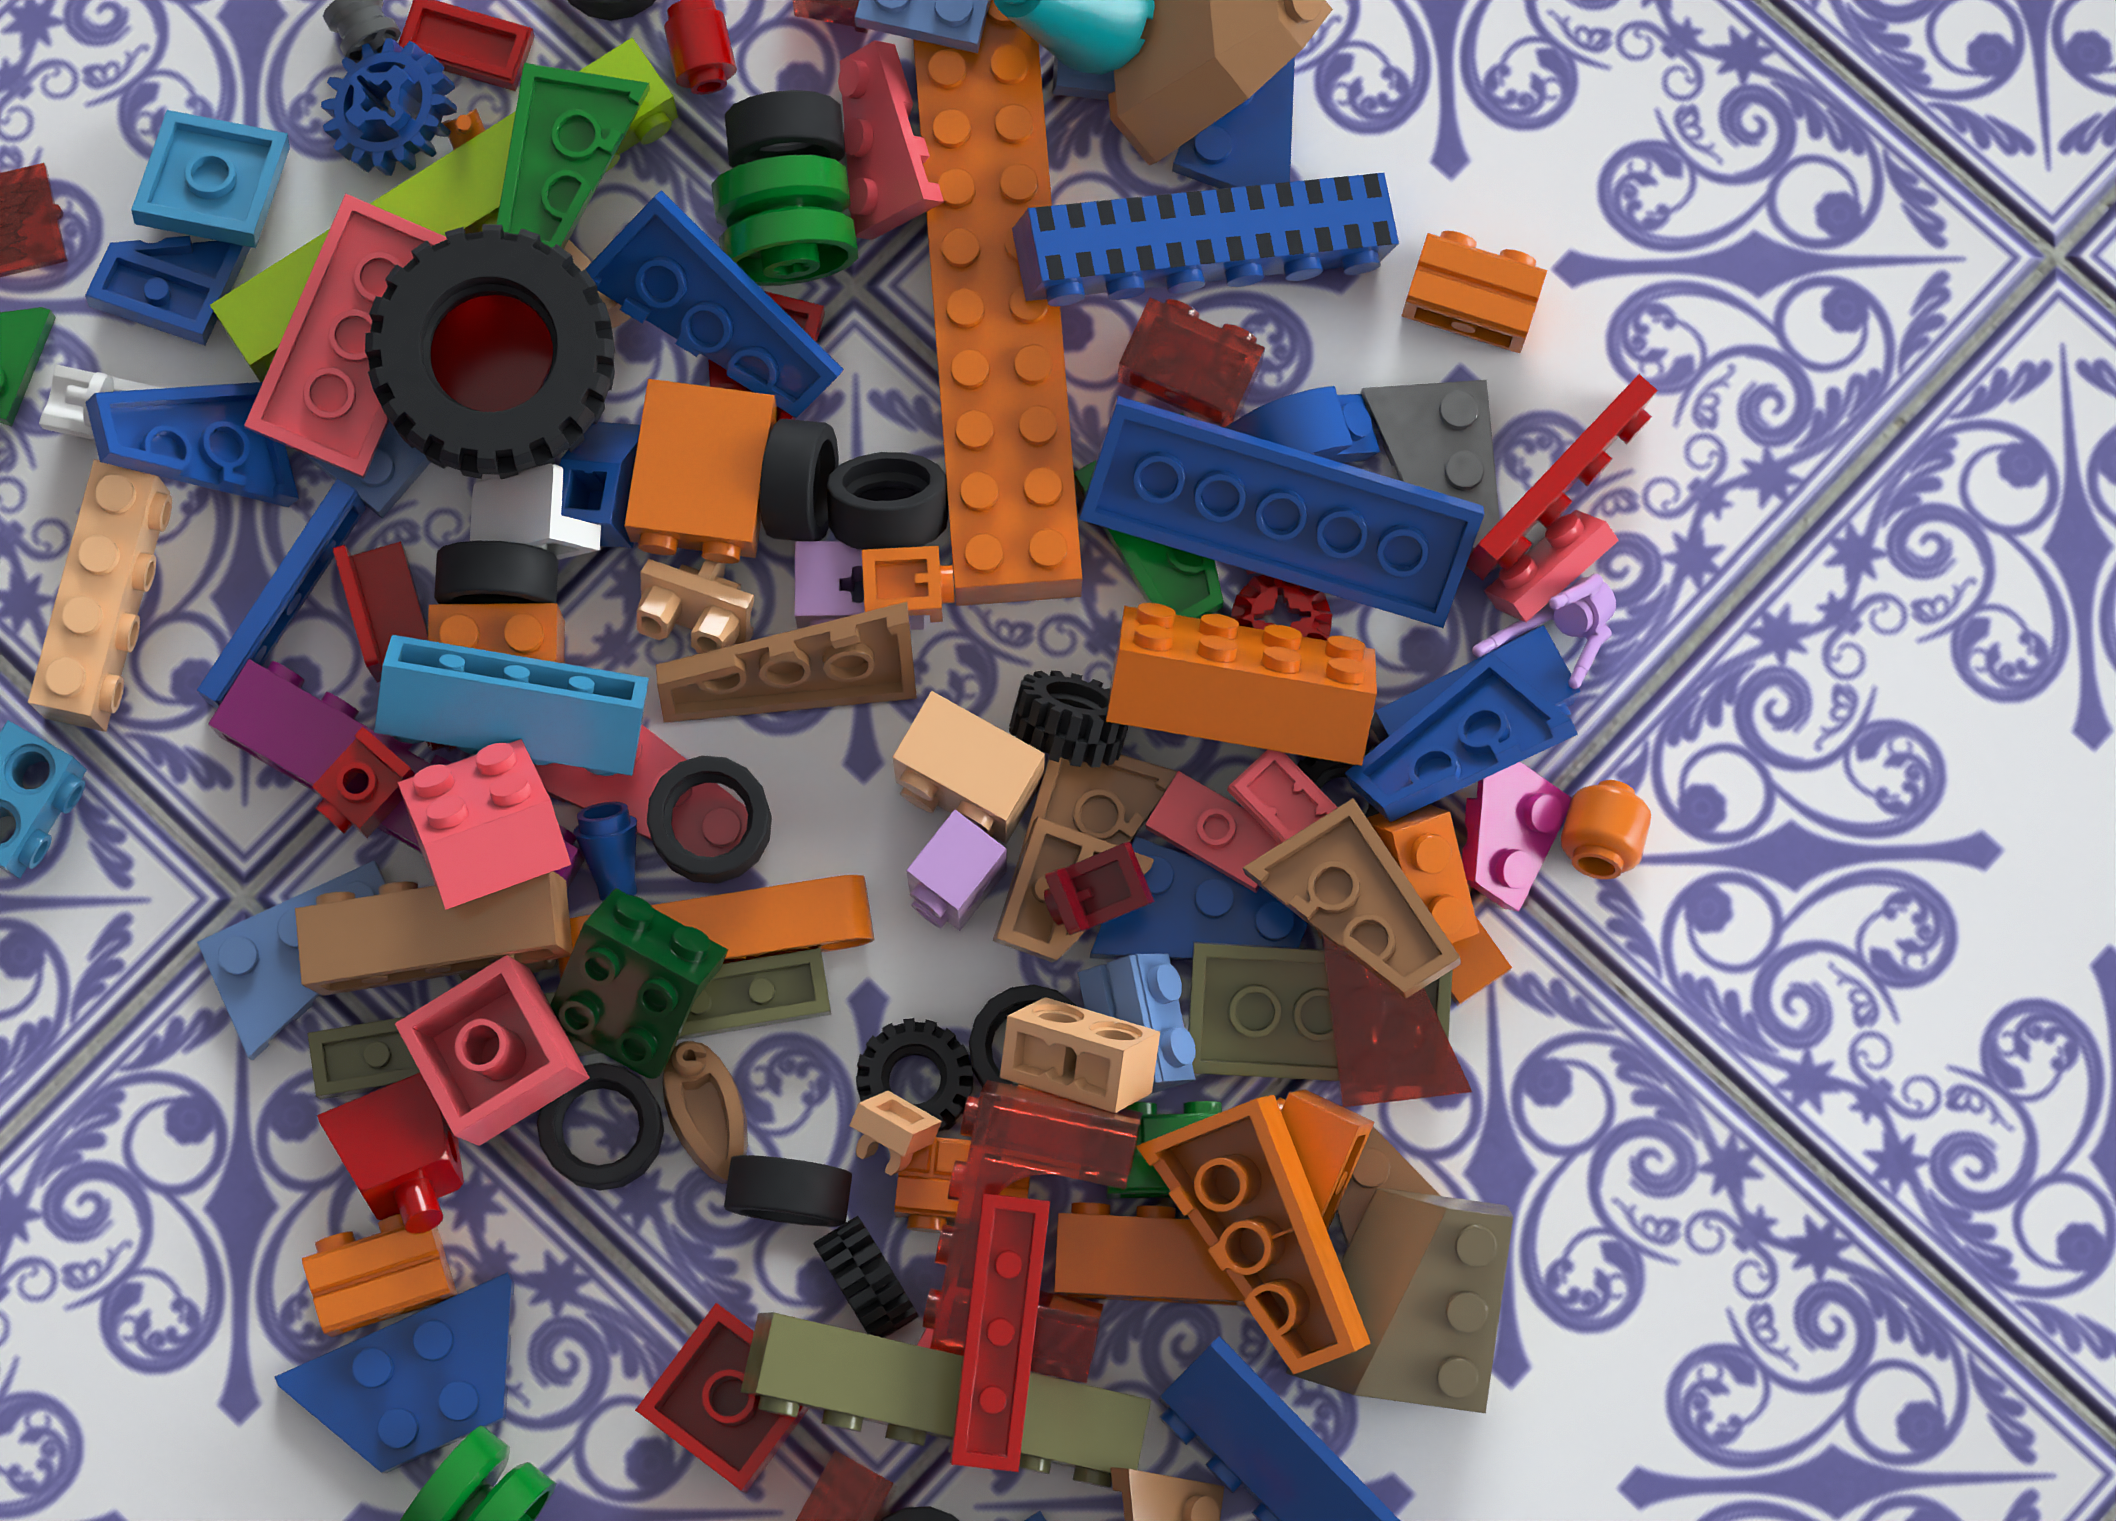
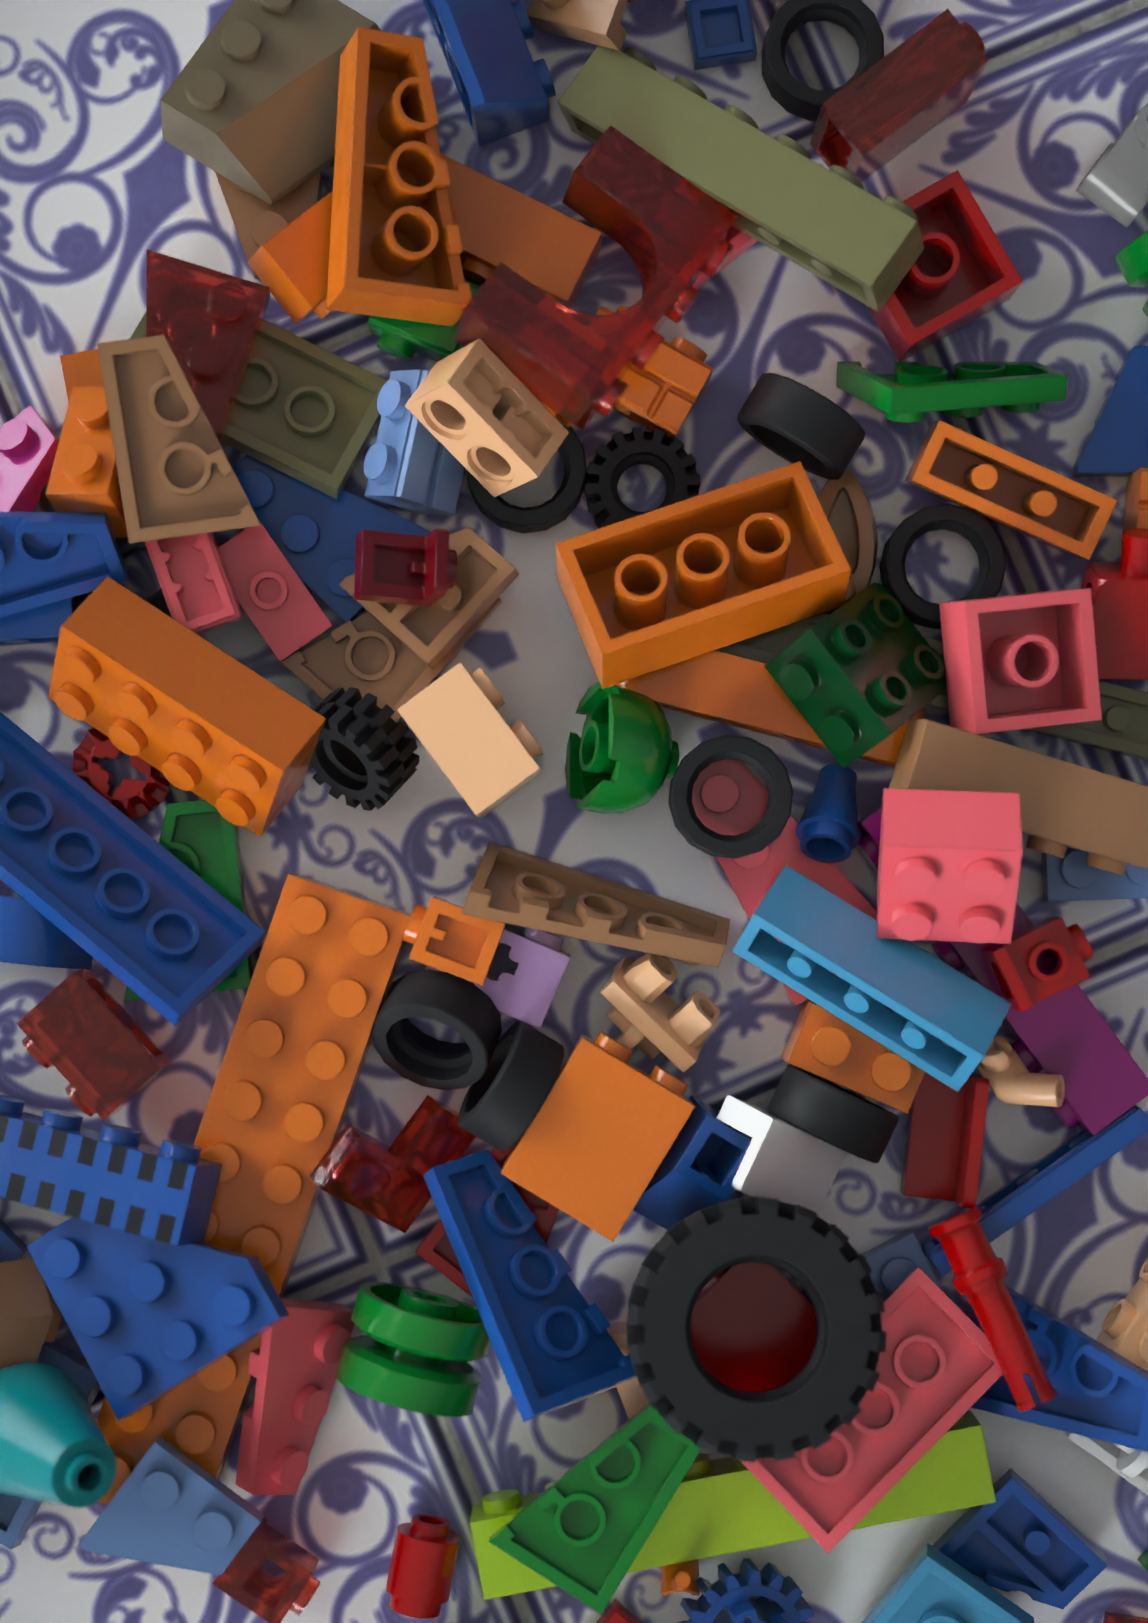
camera: 155 degrees left, 10 degrees up
black tyre [725,90,845,168] -> none
black tyre [813,1216,919,1338] -> none
light nougat tile [849,1091,942,1176] -> none
lavender brick [906,810,1007,931] -> none
red plate [950,1193,1050,1472] -> none
none -> blue plate [26,1217,289,1420]
none -> clear red plate [309,1095,476,1233]
none -> orange brick [556,461,851,689]
none -> green cylinder [565,682,679,813]
none -> green wing [836,362,1067,423]
none -> orange brick [905,420,1118,560]
none -> red pin [928,1206,1058,1412]
none -> light nougat arm [977,1036,1065,1107]

